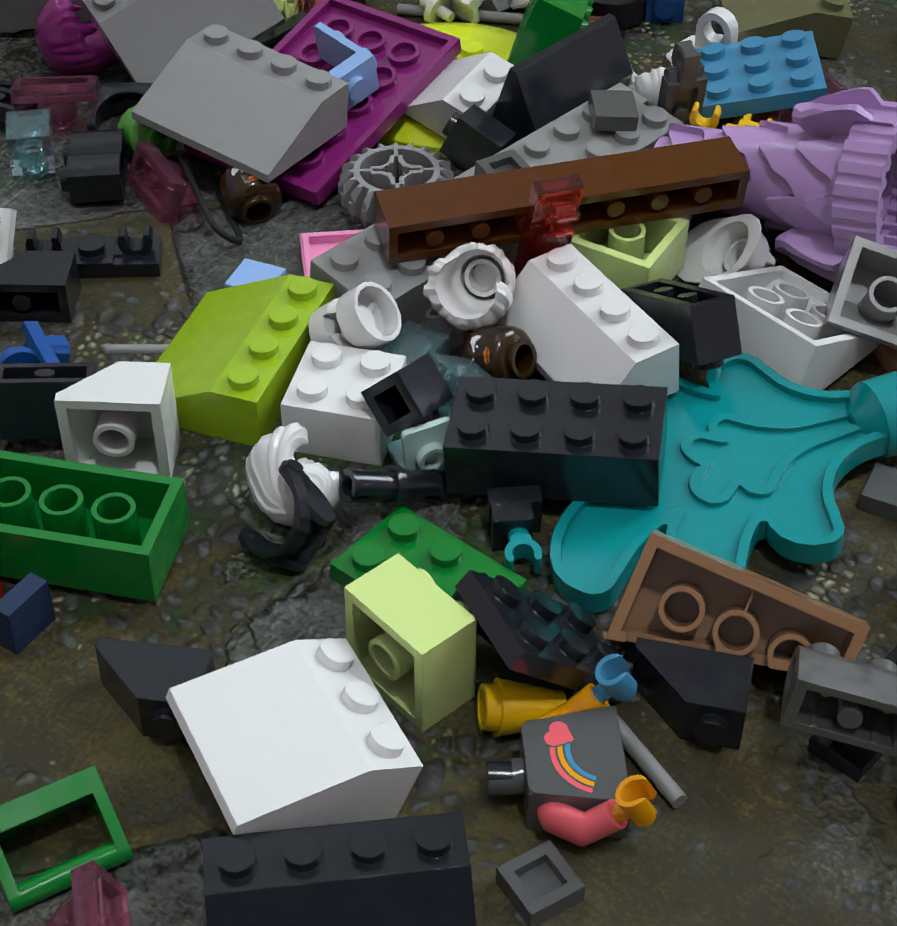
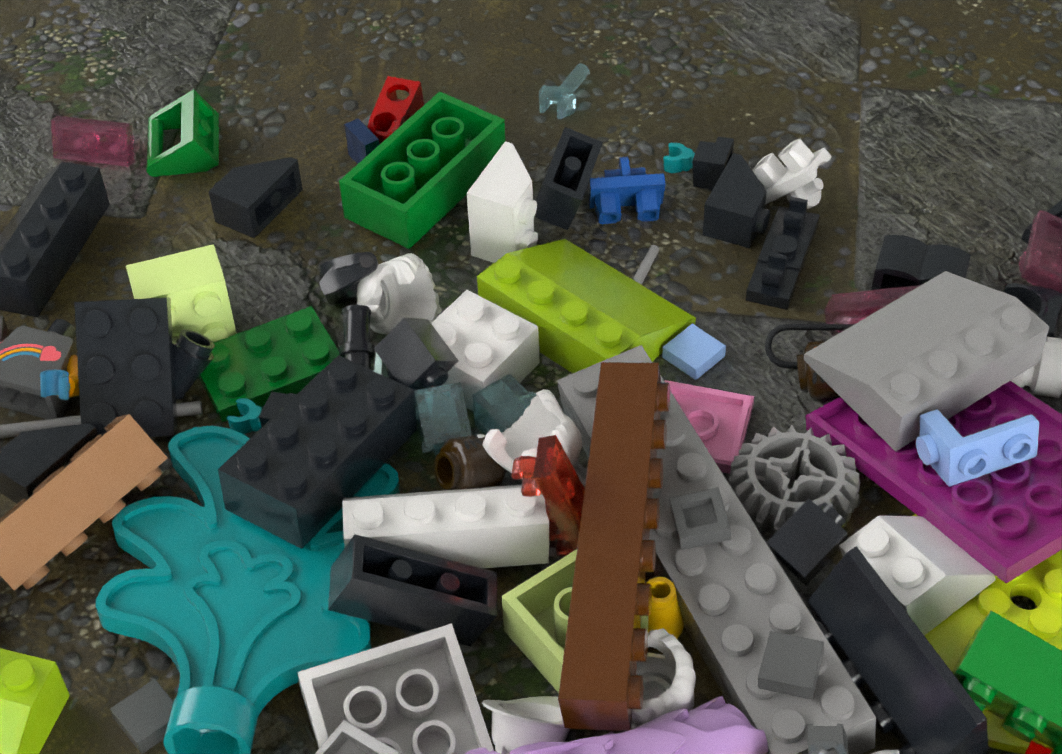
camera: 115 degrees right, 5 degrees up
clear light blue brick [6,108,56,176] -> none
white slope [165,638,423,835] -> none
white wheel [308,281,402,350] -> none

